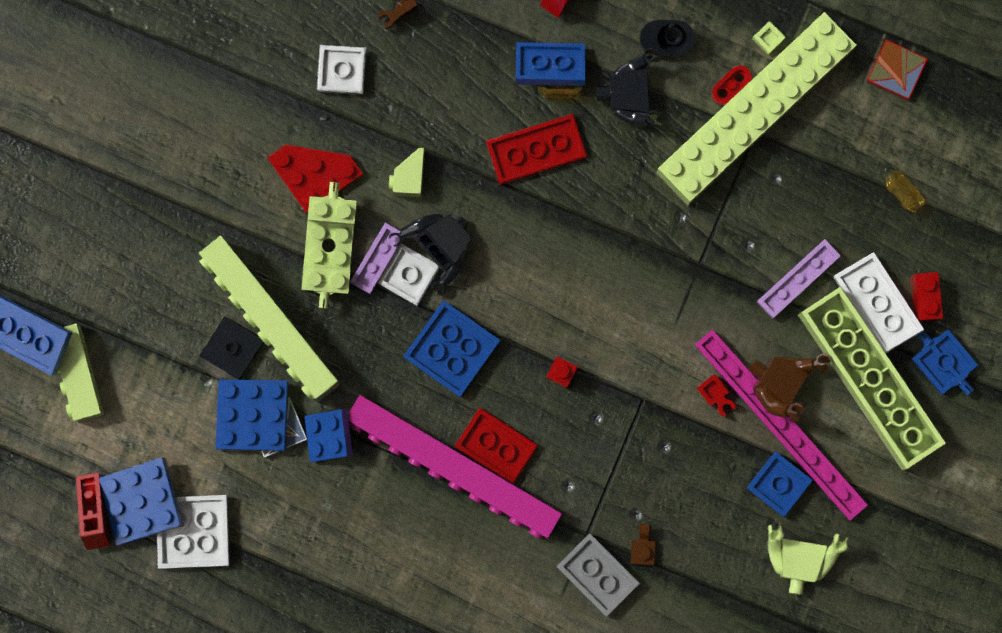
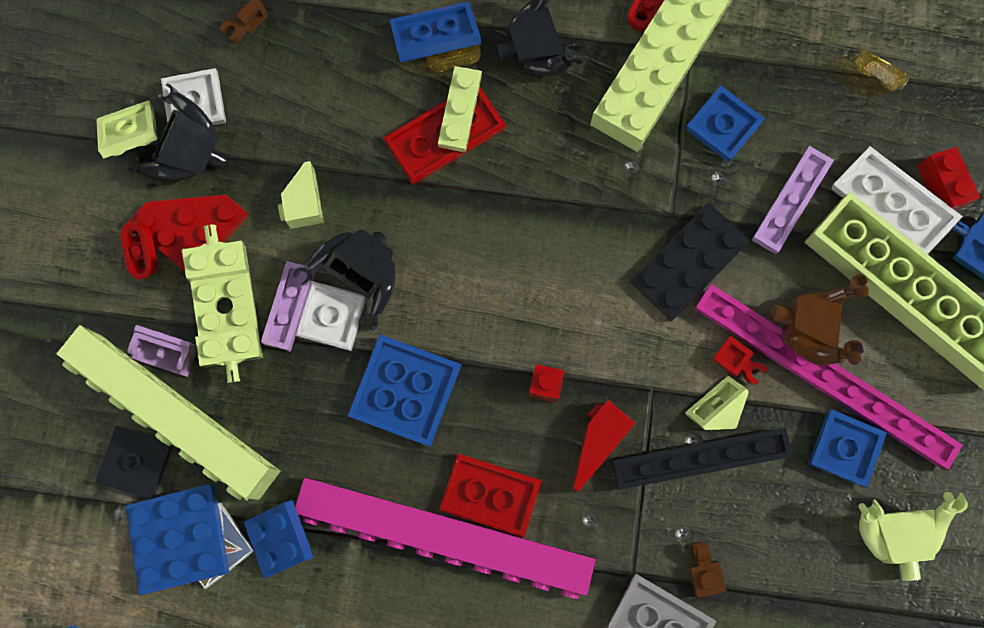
camera: 15 degrees left, 5 degrees down
none -> yellowish green plate [97,100,158,159]
none -> red plate [120,221,158,279]
none -> lavender hinge [127,325,197,377]
none -> black torso [128,83,227,180]
none -> yellowish green plate [438,66,482,153]
none -> red slope [572,400,635,492]
none -> black plate [612,428,793,490]
none -> black plate [630,203,751,322]
none -> blue plate [685,85,765,163]
none -> yellowish green slope [685,376,749,430]

